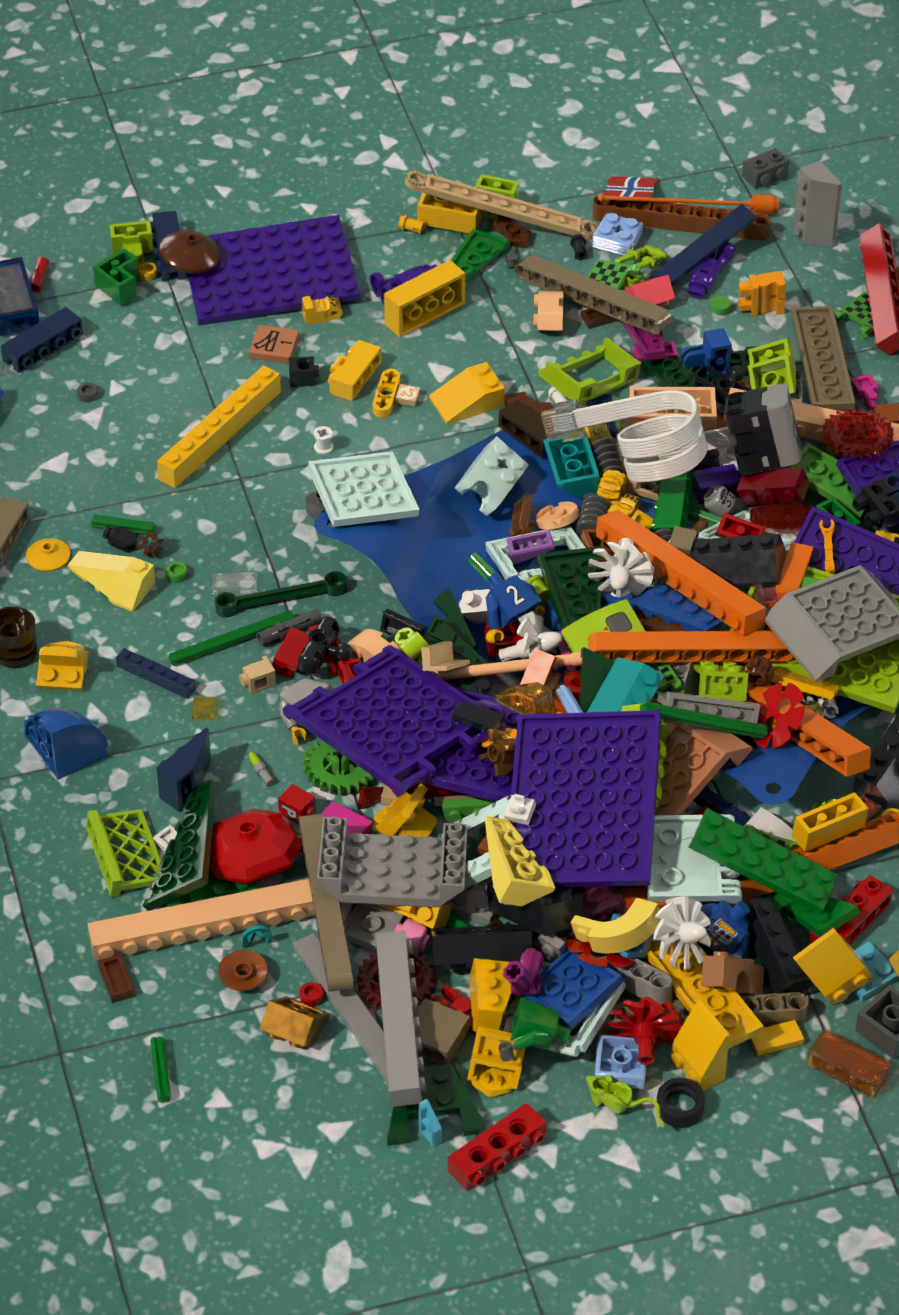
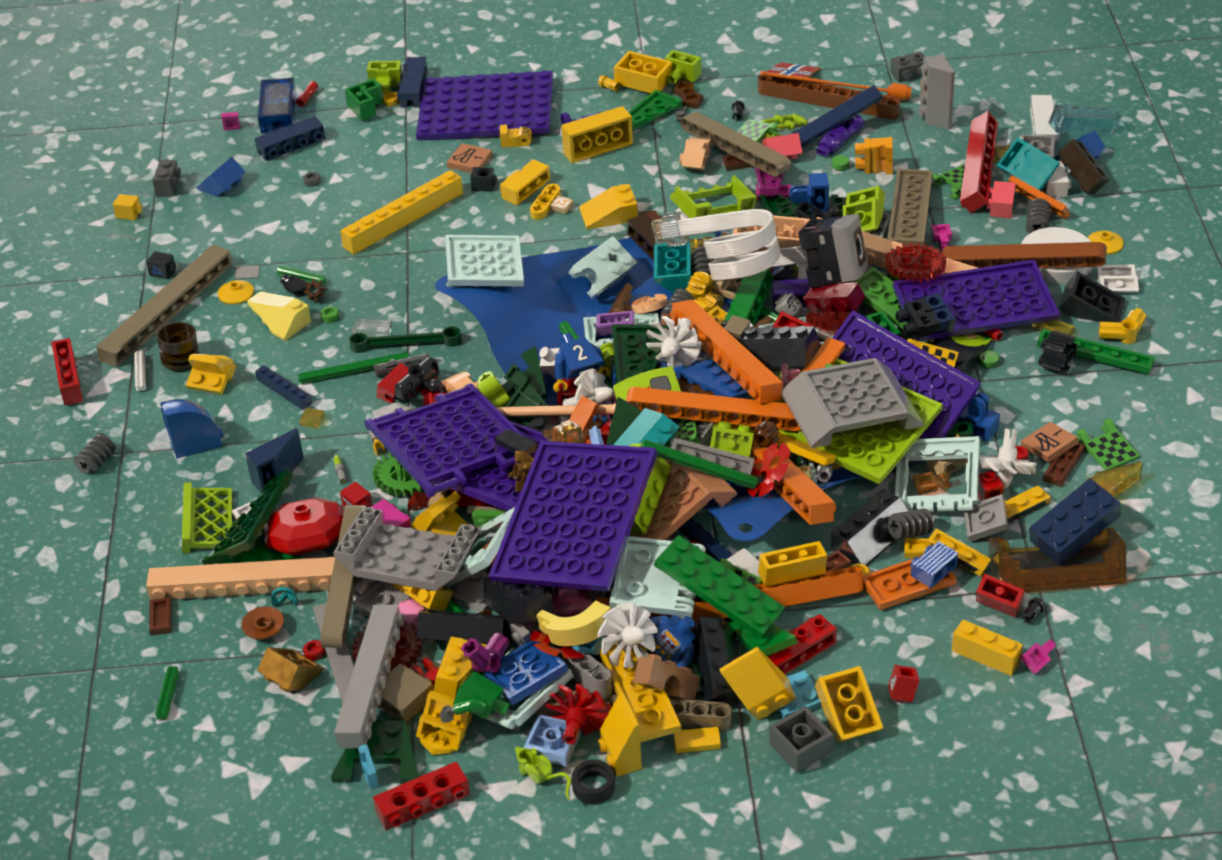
camera: 15 degrees right, 5 degrees down
reddish brown dish [159,230,221,274] -> none
tan brick [239,655,276,695] -> none
white bush [314,426,333,455] -> none
black tile [380,609,426,637] -> none
tan plate [405,170,598,240] -> none
tan panel [421,641,470,671] -> none
light yellow wedge [485,816,555,906] -> none
white tile [504,794,536,825] -> none
light blue brick [592,213,643,255] -> none
clear orange brick [807,1029,890,1099] -> none
light orange piece [819,519,835,574] -> none
none -> light grey sticker [235,265,260,279]

